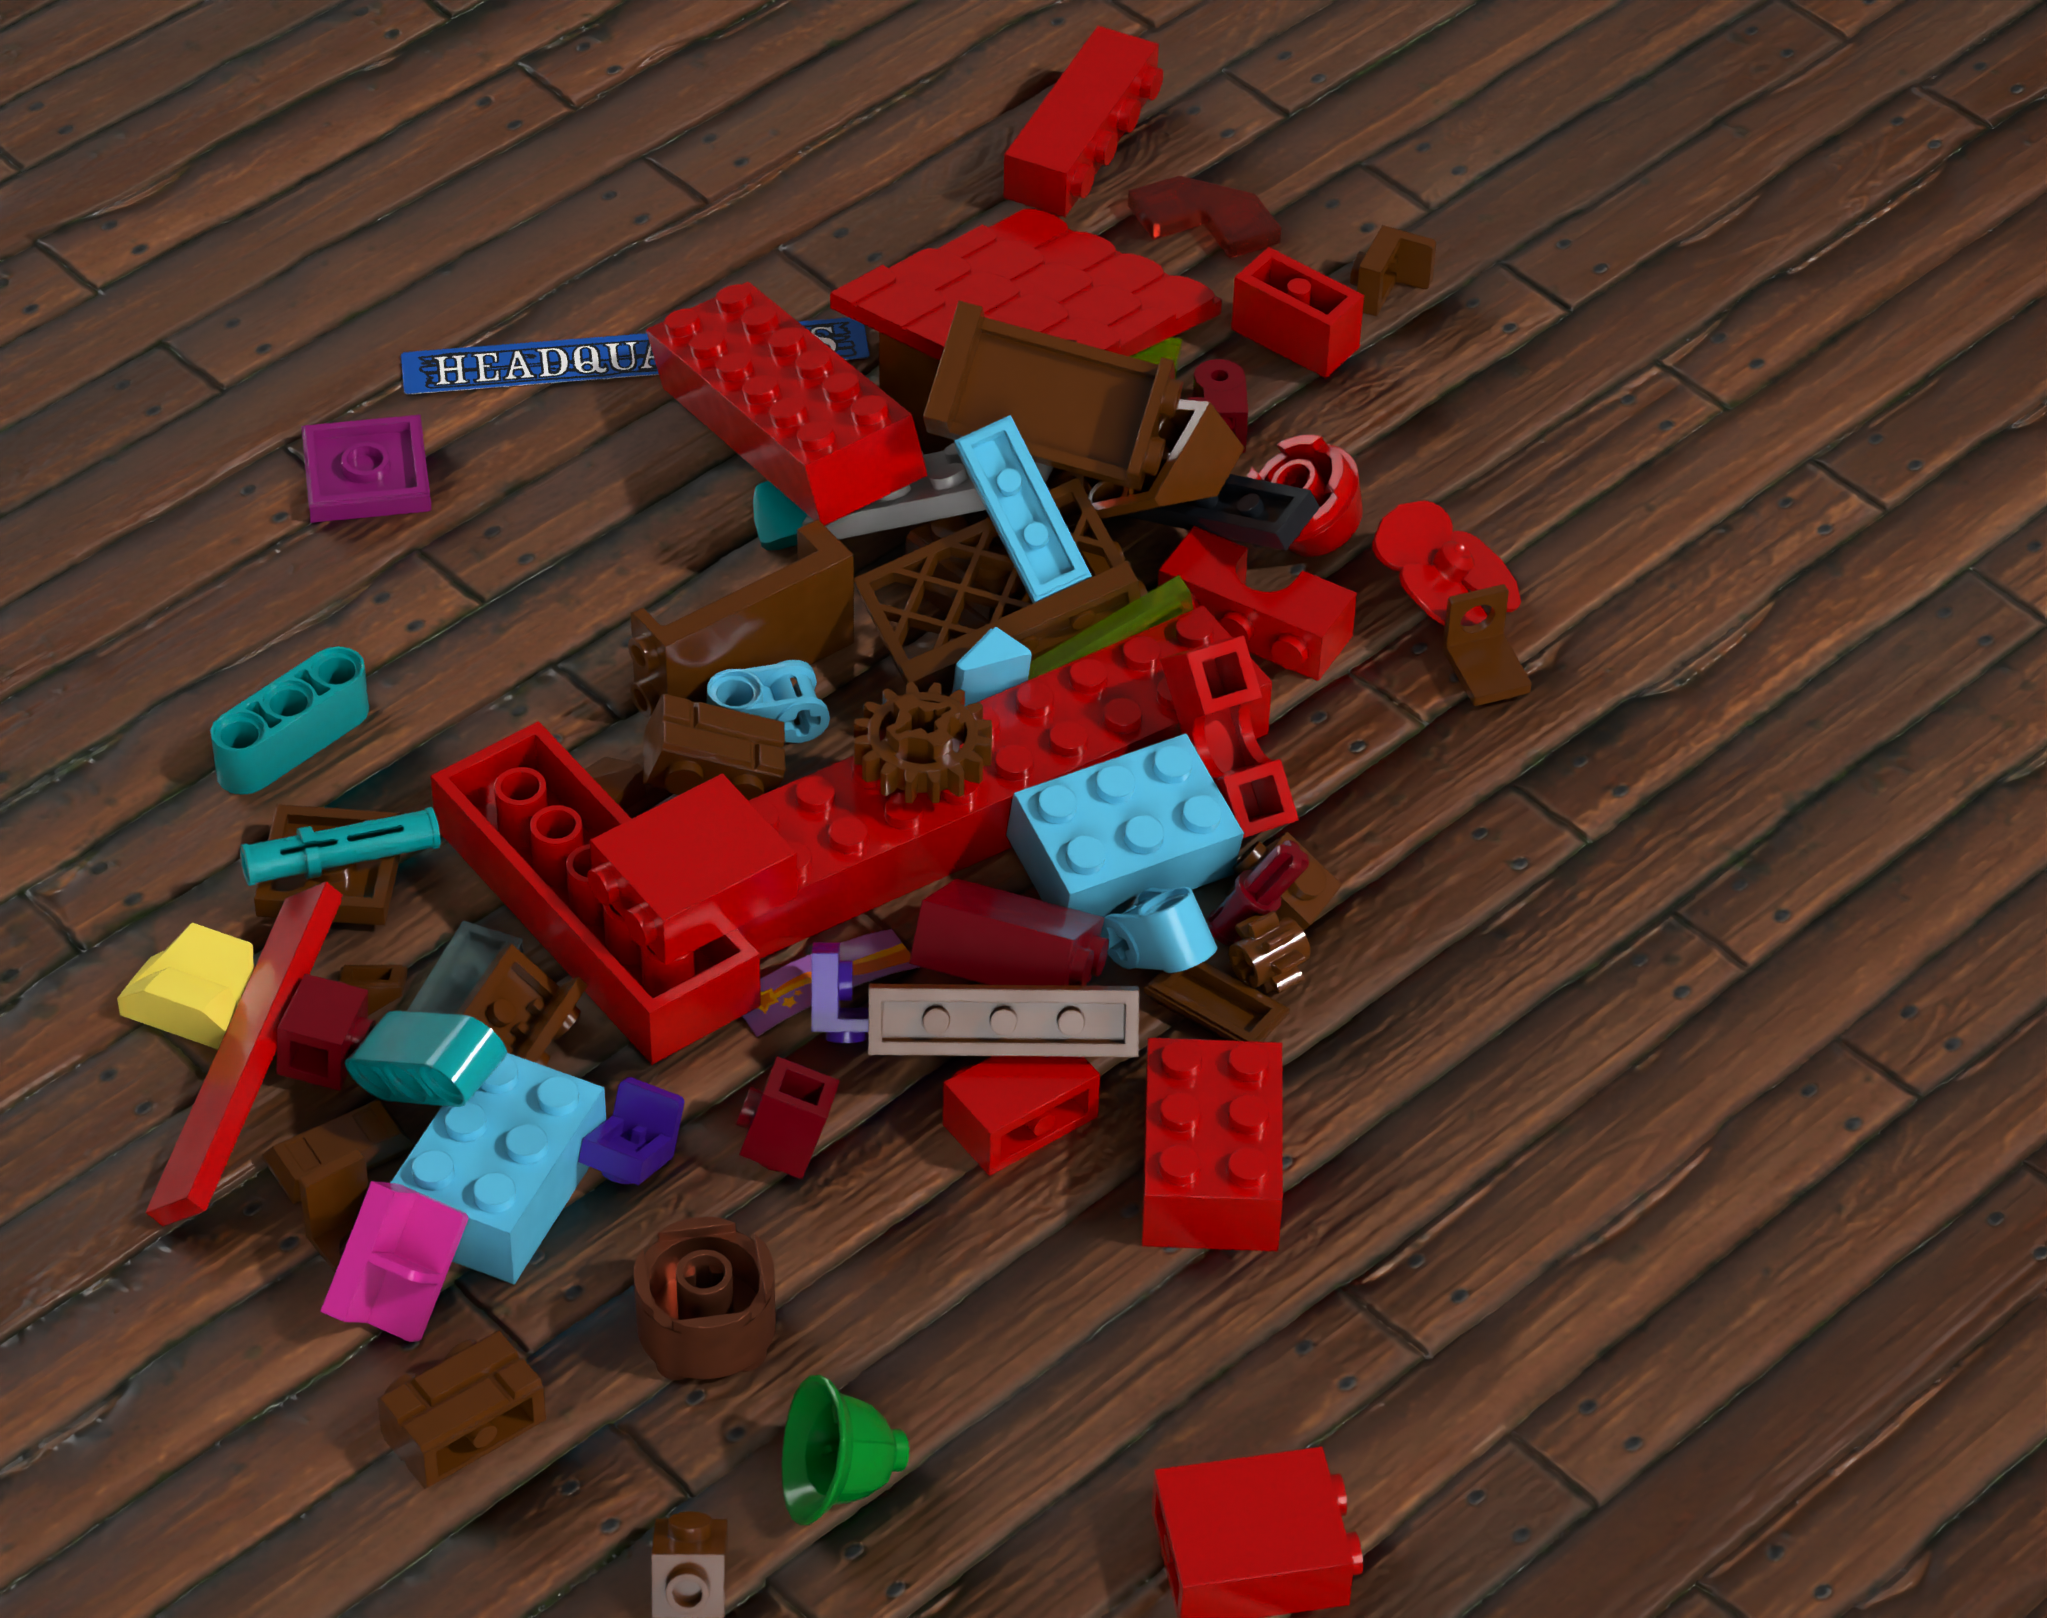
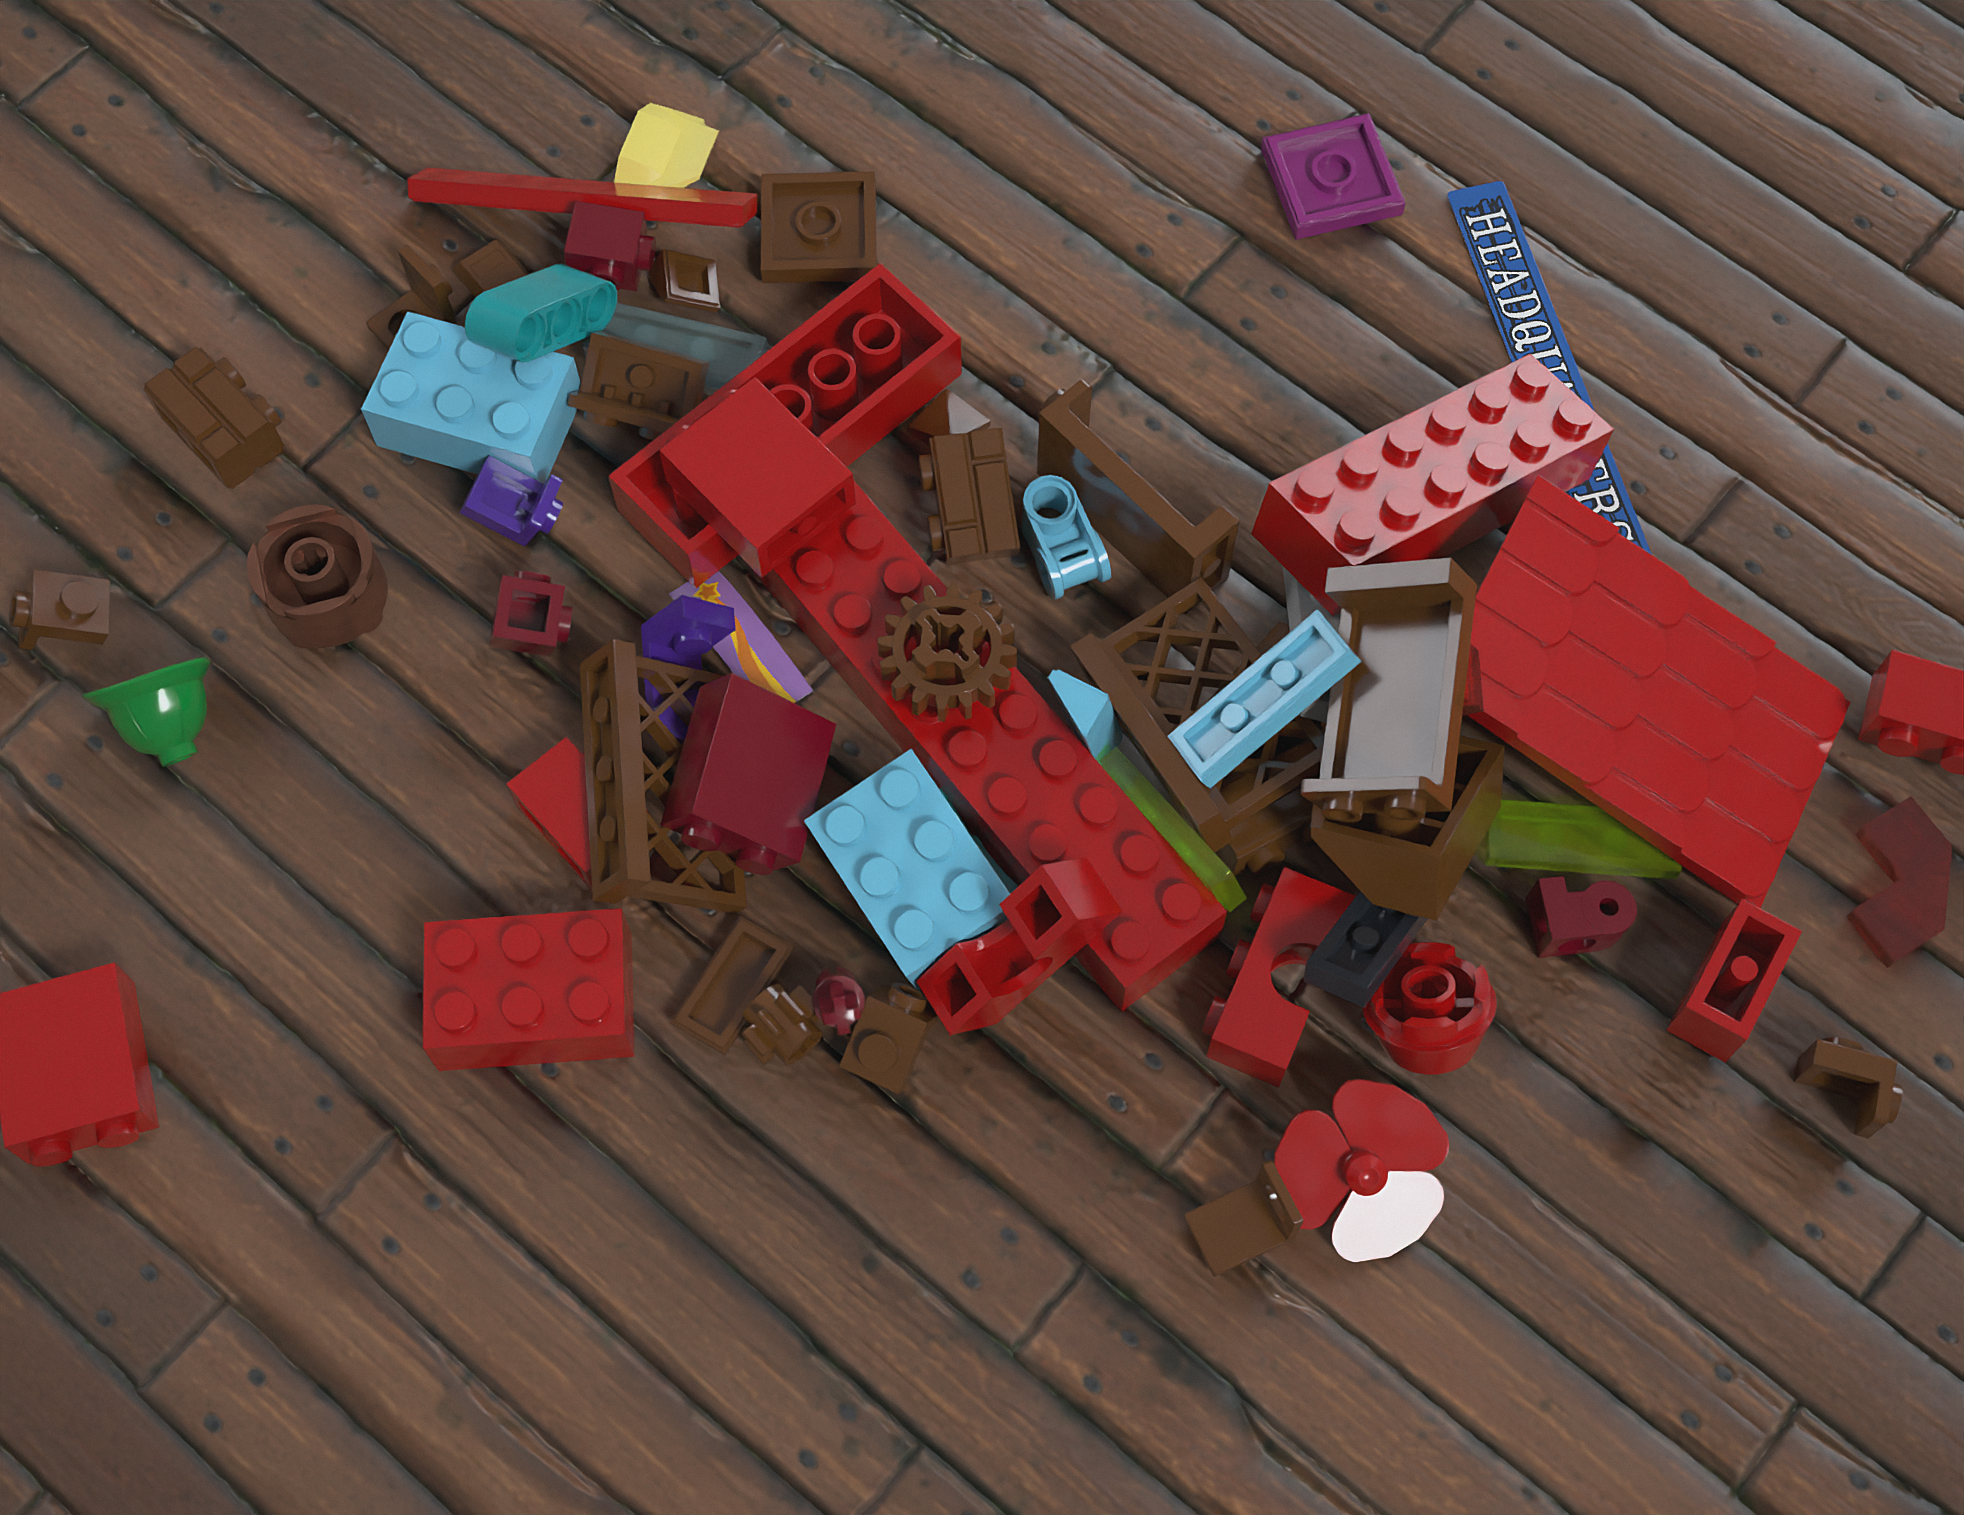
camera: 85 degrees right, 20 degrees up
teal beam [210,646,369,795] -> none
teal pin [240,807,441,886] -> none
dark pink panel [320,1181,468,1342] -> none
medium azure piece [1101,887,1217,973] -> none

